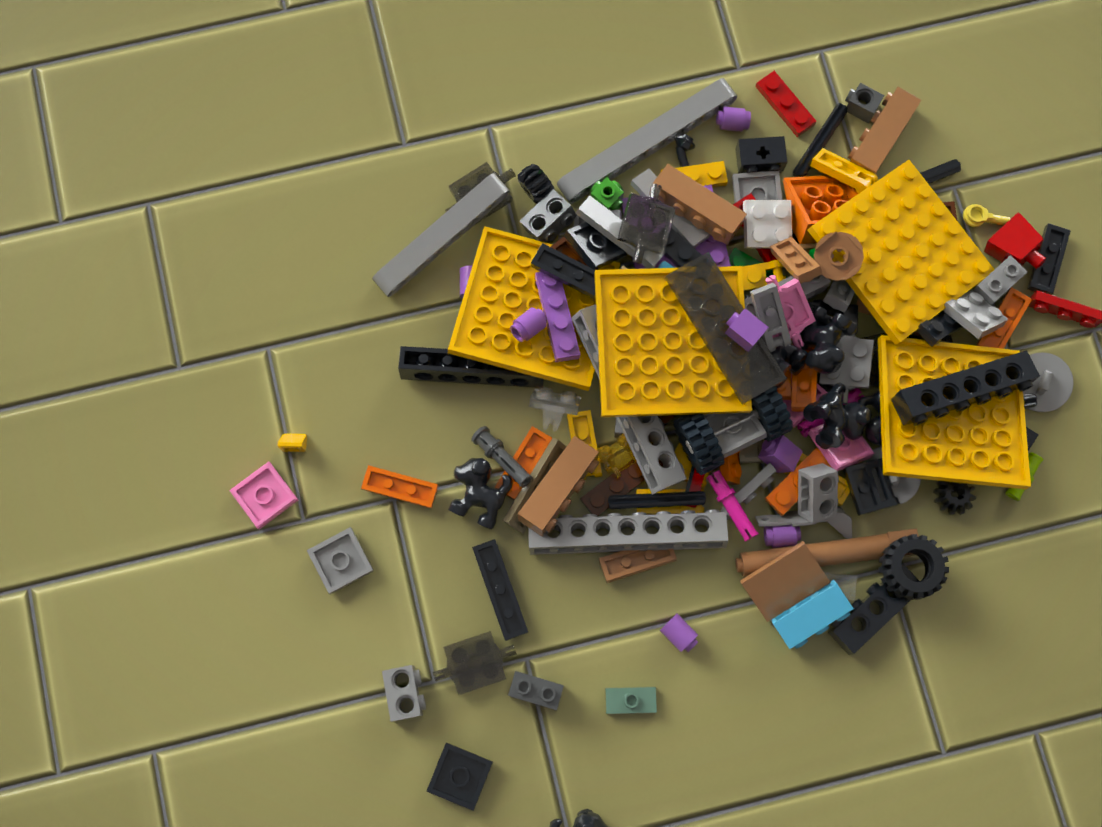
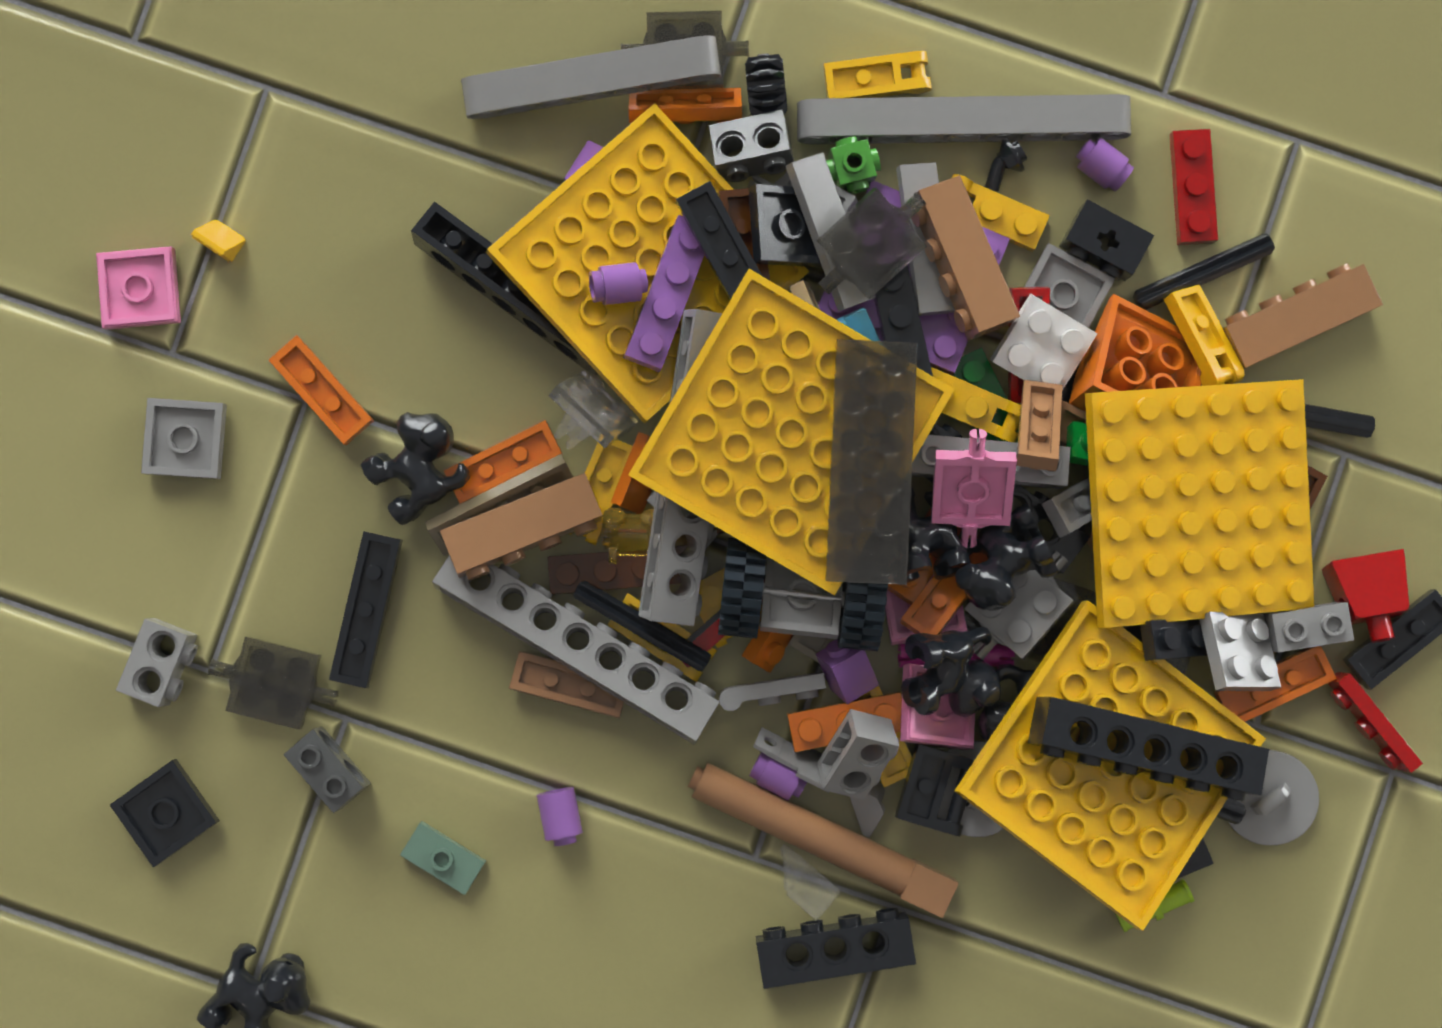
camera: 30 degrees right, 10 degrees up
dark grey pin [471,426,533,488] -> none
dark pink pin [706,470,759,542] -> none
medium lavender brick [725,309,769,352] -> none
medium nougat tile [740,541,831,622] -> none
light grey plate [750,283,791,353] -> none
medium azure brick [771,579,854,649] -> none
medium nougat plate [814,232,864,281] -> none
dark grey brick [845,83,885,124] -> none
black tyre [878,534,949,600] -> none
black gear [933,481,976,515] -> none
light yellow plate [963,204,1010,227] -> none
none -> orange plate [611,432,652,515]
none -> orange plate [628,88,742,124]
none -> yellow plate [823,51,932,99]

